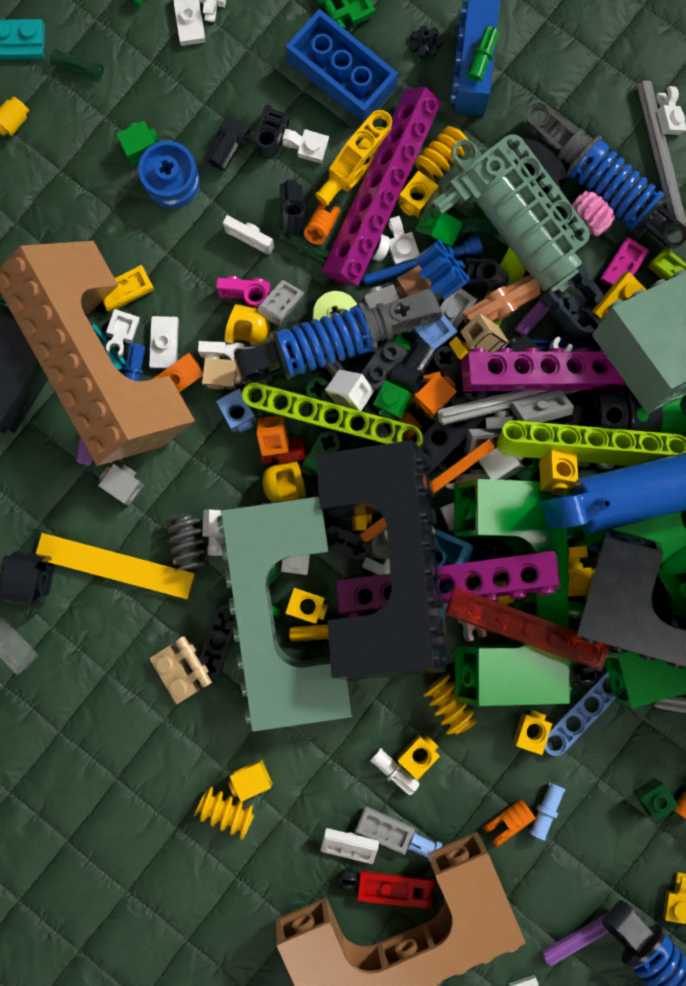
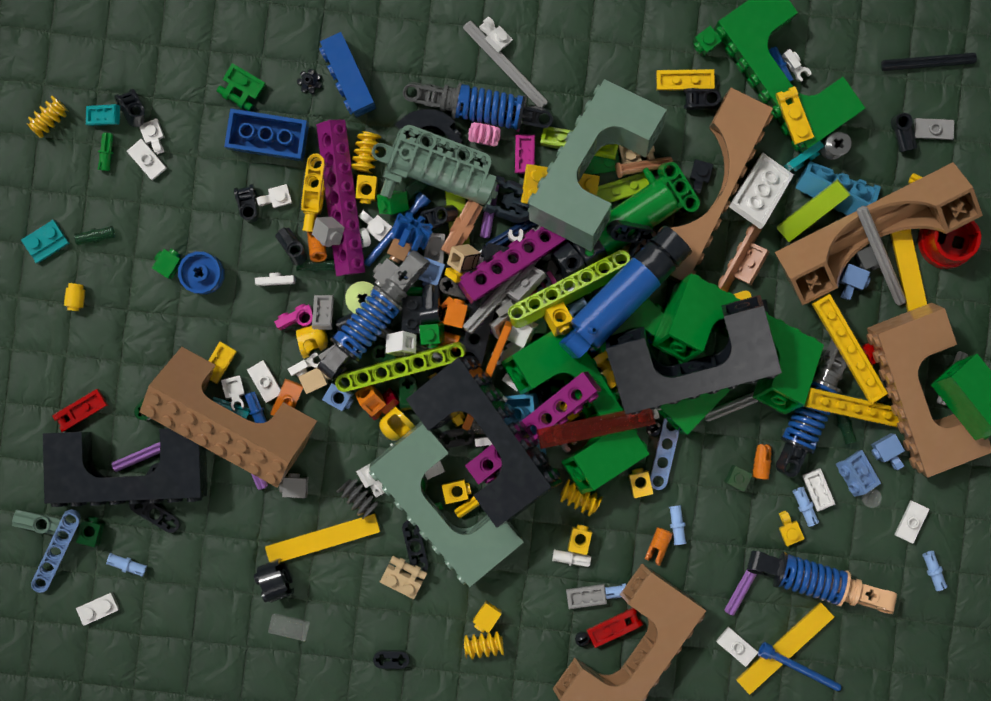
camera: 30 degrees left, 5 degrees up
black piece [206,116,252,172] -> none
white plate [321,828,379,864] -> none
green axle [466,26,499,82] -> none
none -> light grey brick [312,217,345,247]
none -> black beam [373,650,410,669]

